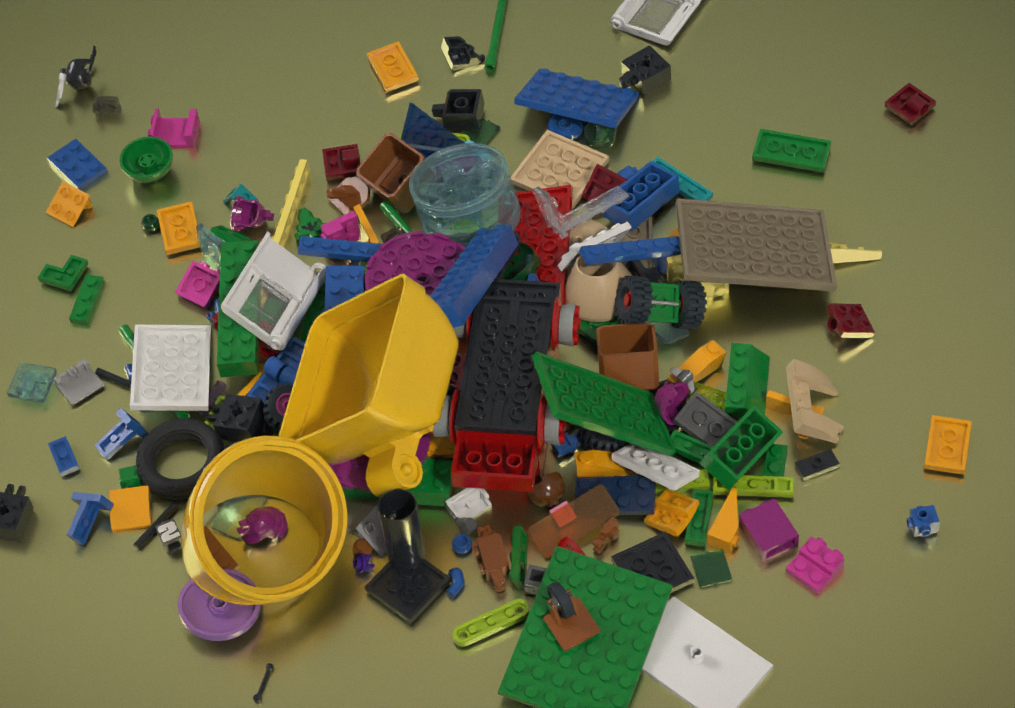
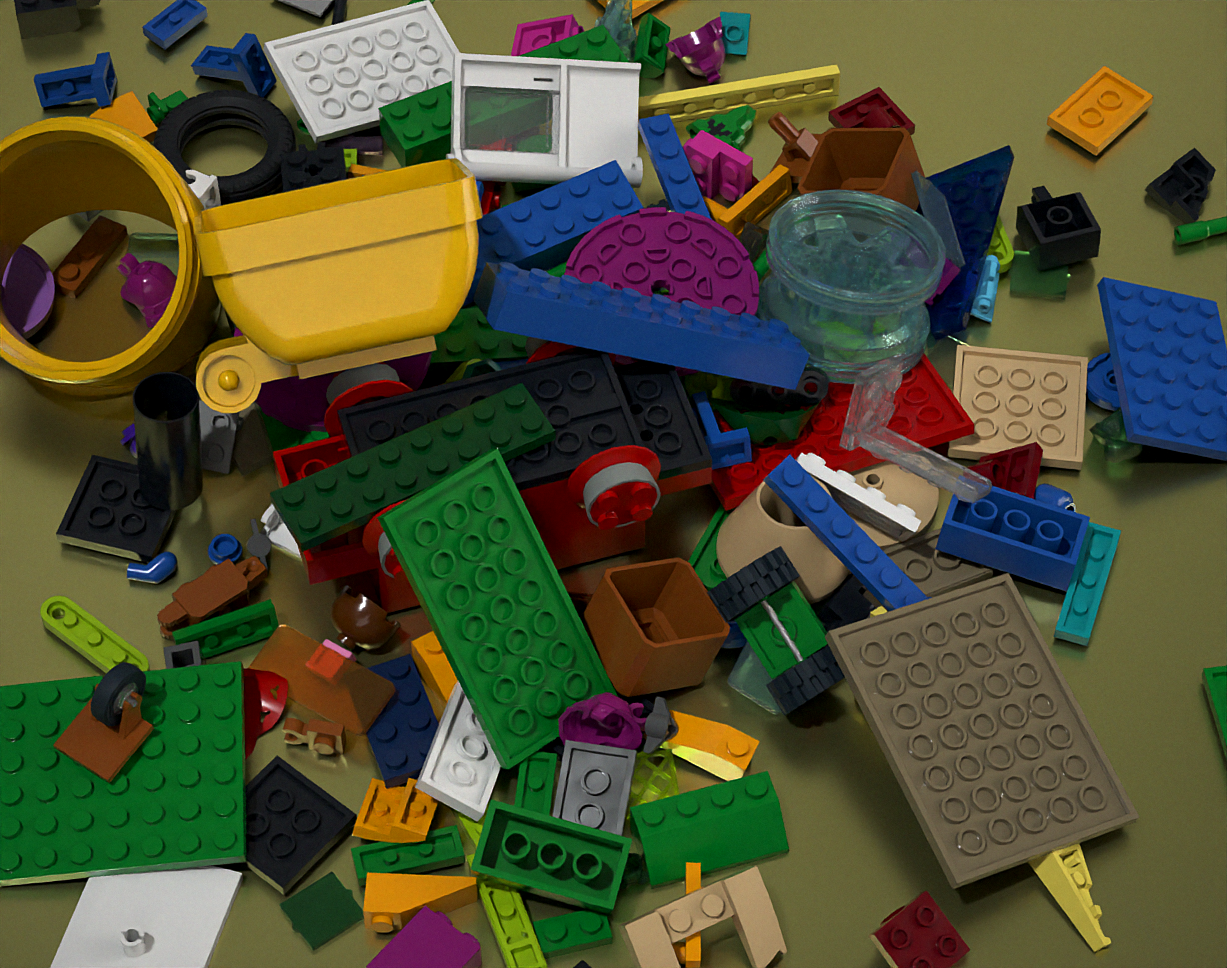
camera: 60 degrees right, 0 degrees up
none -> dark green plate [270,383,556,552]

